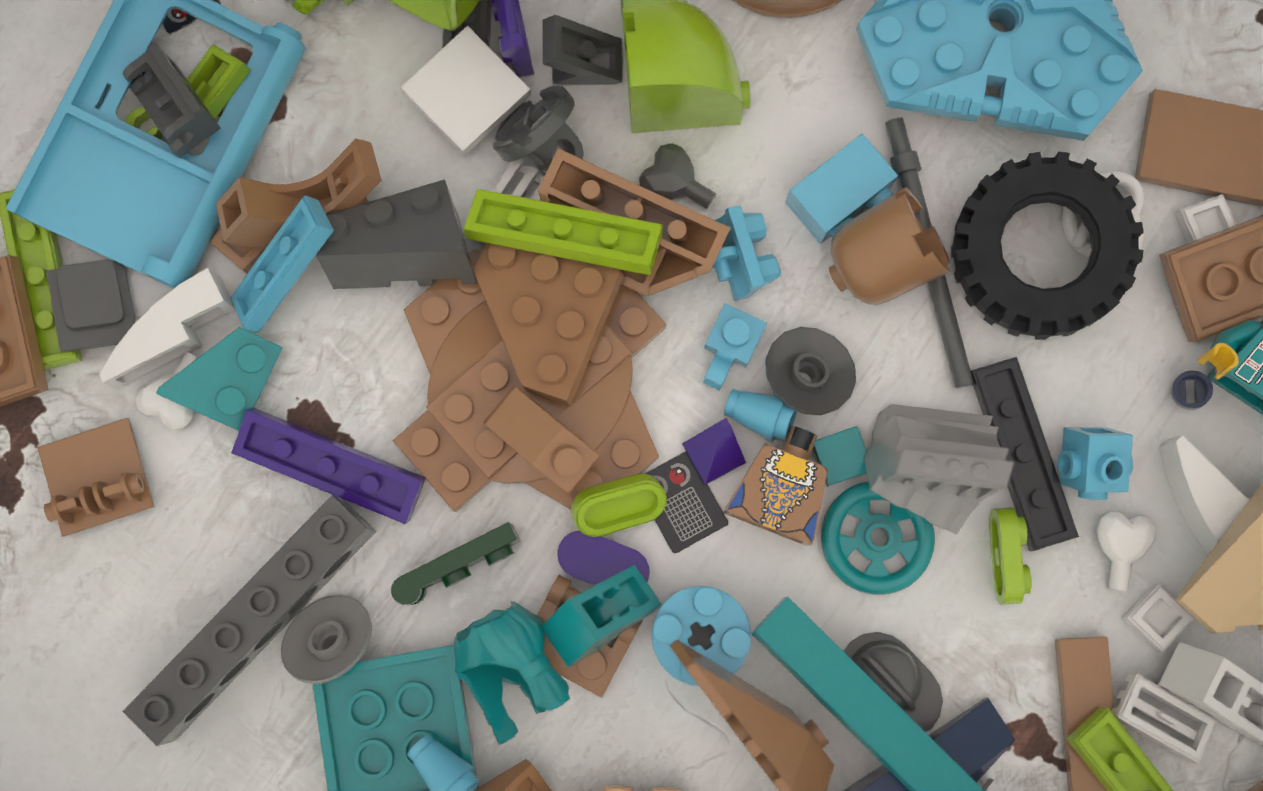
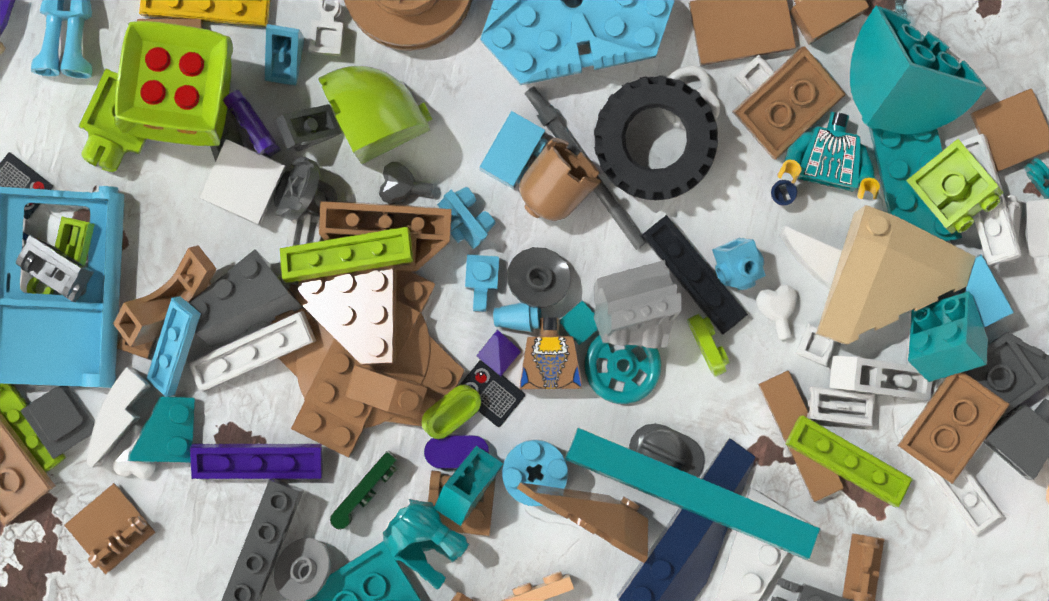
camera: 25 degrees left, 5 degrees up
none -> white tile [187,311,316,392]

